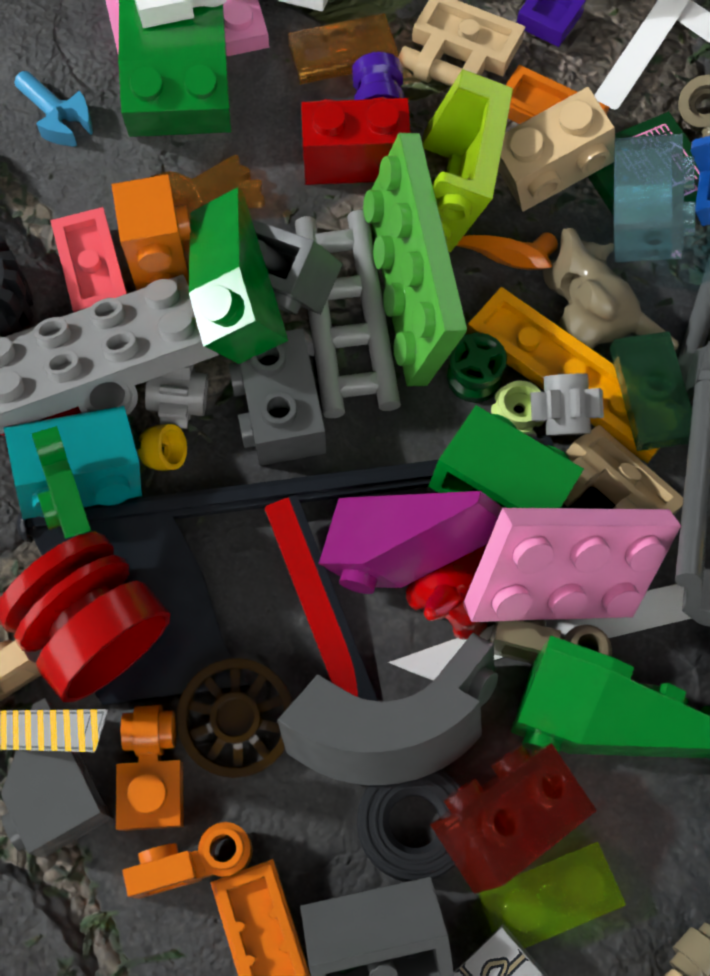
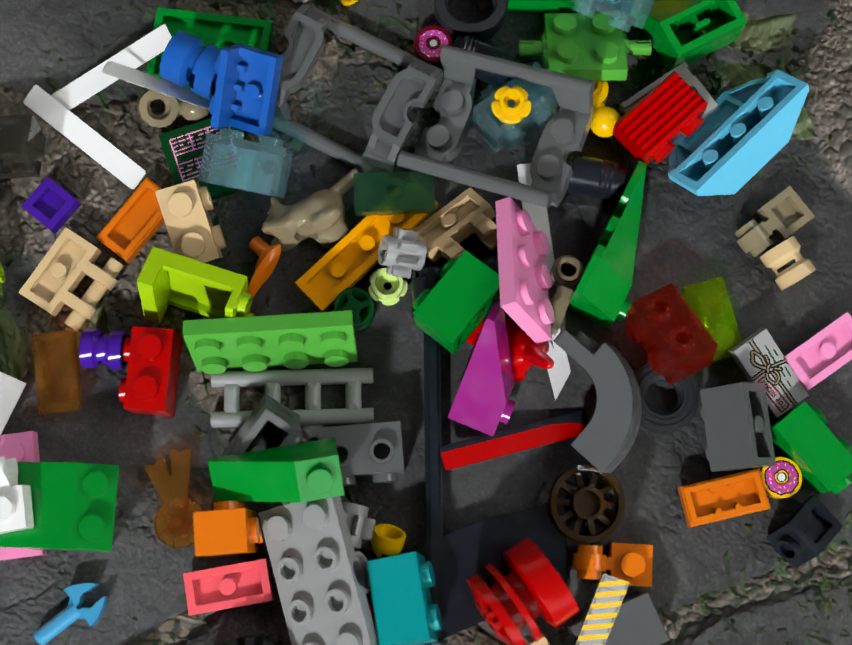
camera: 85 degrees left, 10 degrees up
green plate [31,426,91,539] -> none
orange plate [122,822,253,899] -> none

